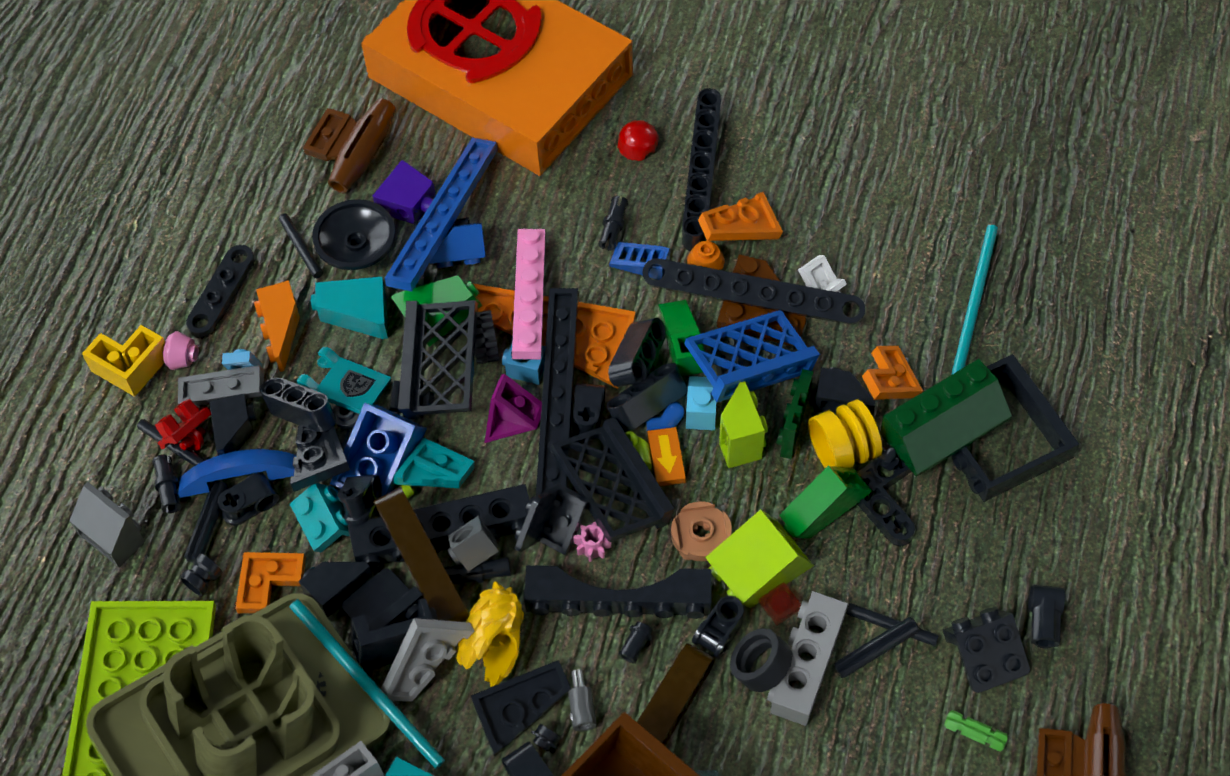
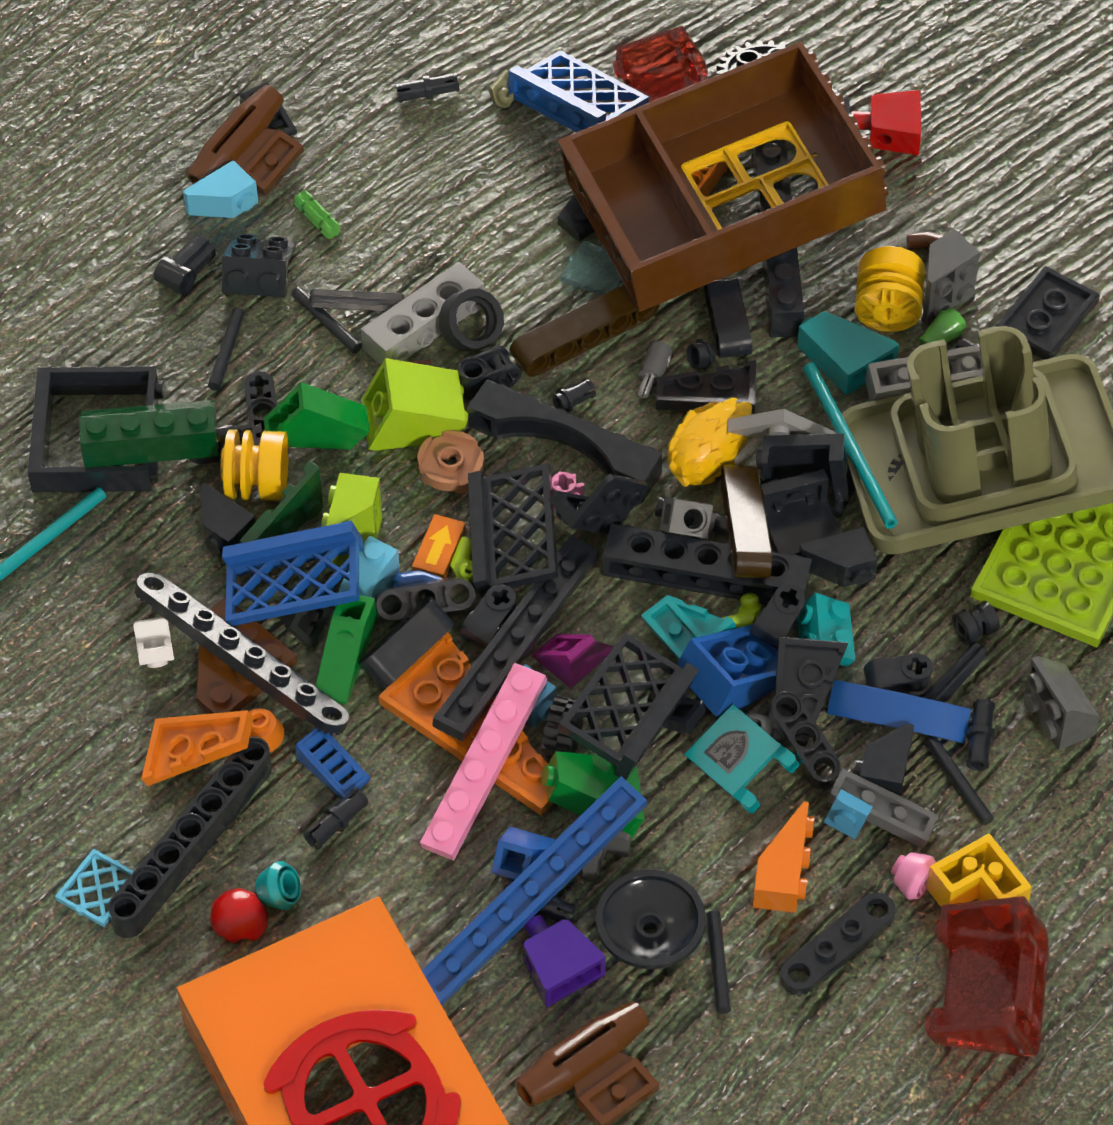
camera: 155 degrees left, 5 degrees down
red hips [155,399,211,451] -> none
orange plate [235,552,306,614] -> none
teal slope [311,277,388,339] -> none
orange plate [862,346,923,400] -> none
none -> medium azure window [55,849,134,927]
none -> medium azure slope [183,160,258,218]
none -> black bar [208,308,245,391]
none -> teal cone [254,861,301,910]
none -> clear red windscreen [925,896,1049,1057]

